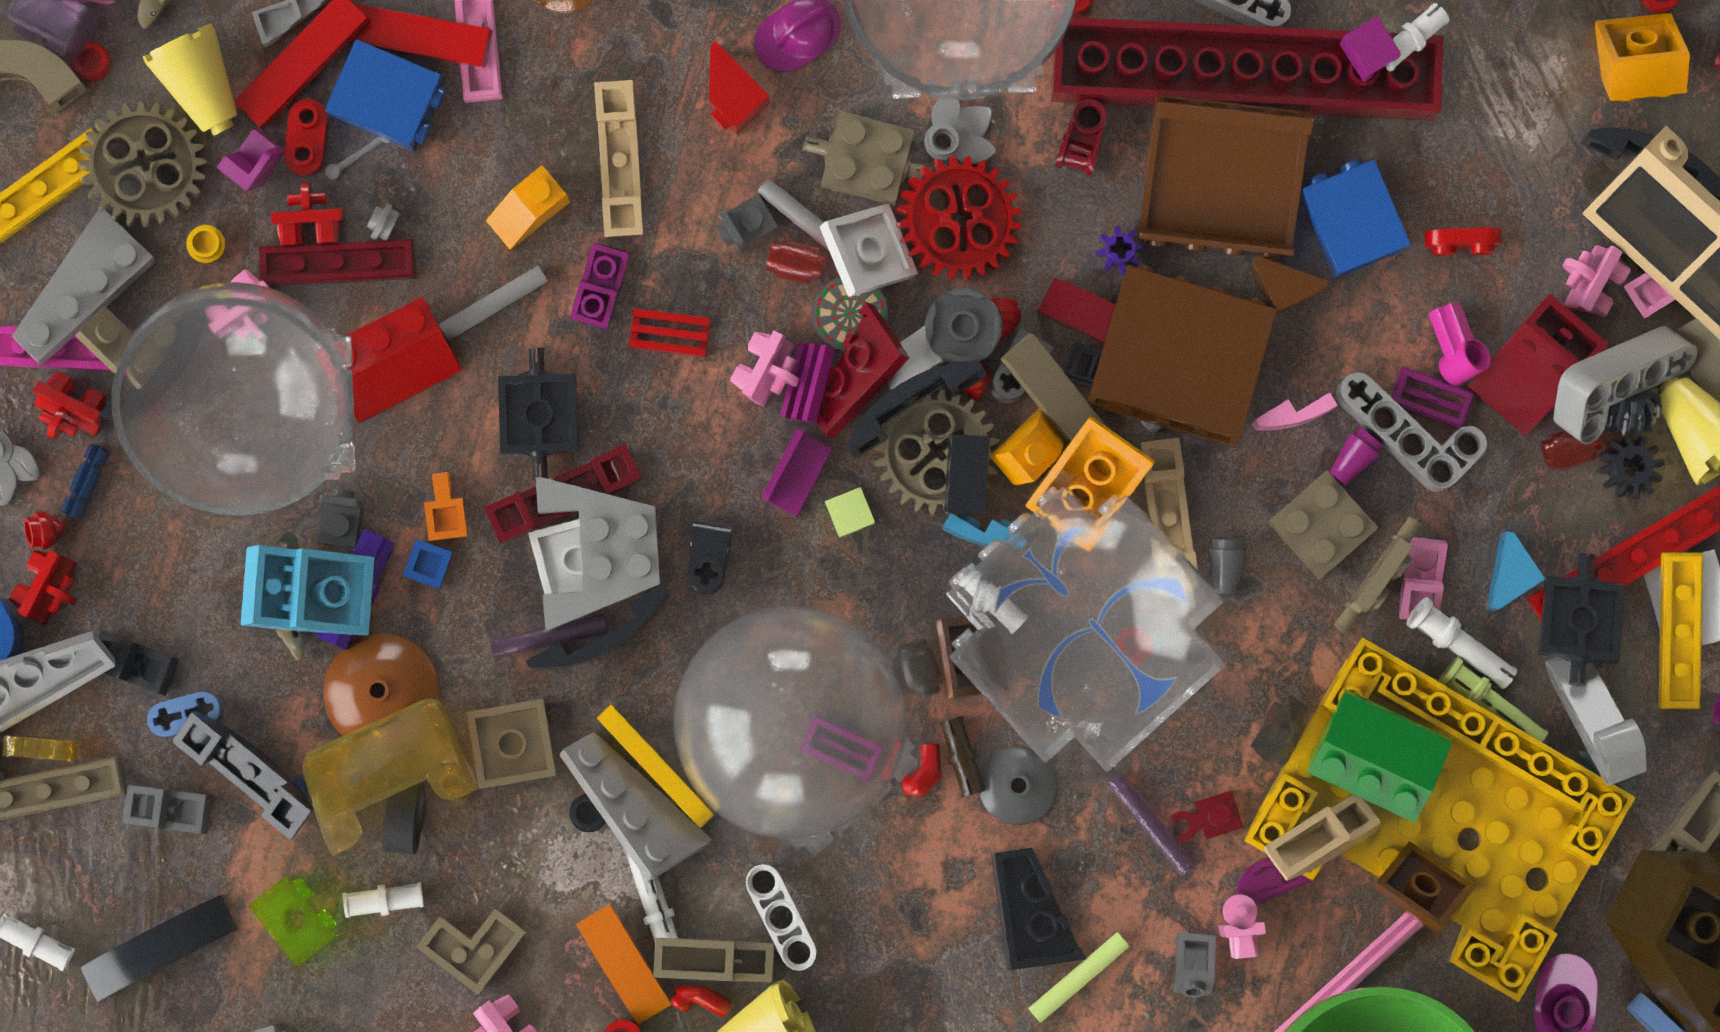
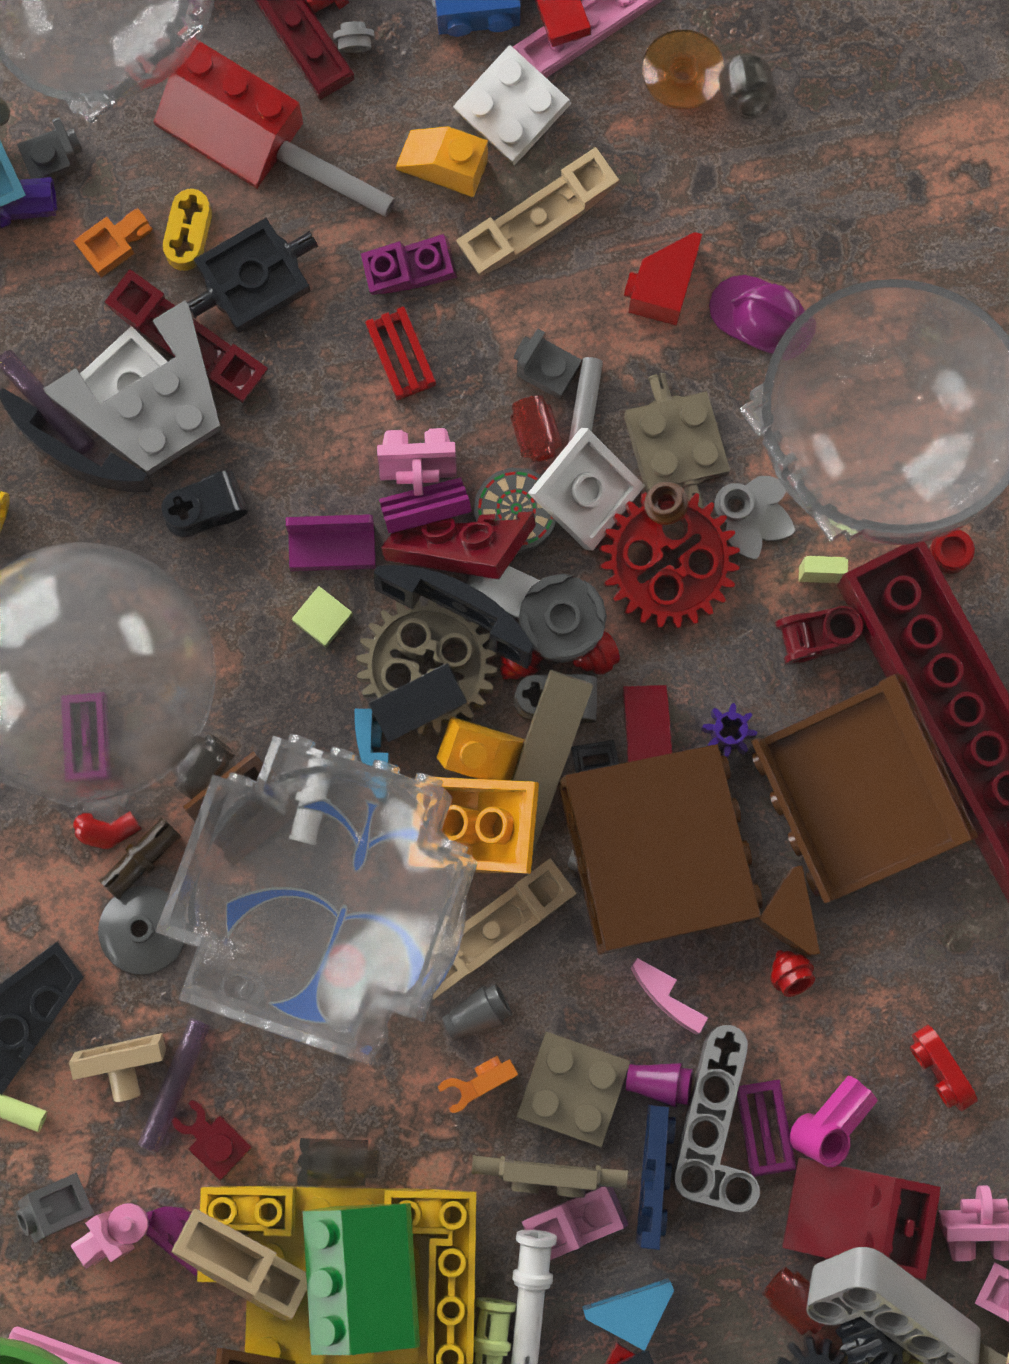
camera: 60 degrees right, 5 degrees down
blue plate [403,539,454,590] -> none
blue brick [1300,158,1411,280] -> none
none -> tan tile [69,1033,166,1102]
none -> yellow beam [163,189,212,271]
none -> orange plate [438,1055,518,1113]
none -> white plate [453,45,571,166]
none -> dark blue wing [635,1105,676,1250]
none -> reddish brown plate [644,482,689,525]
none -> red plate [770,950,815,997]
none -> yellowish green tile [799,556,848,583]

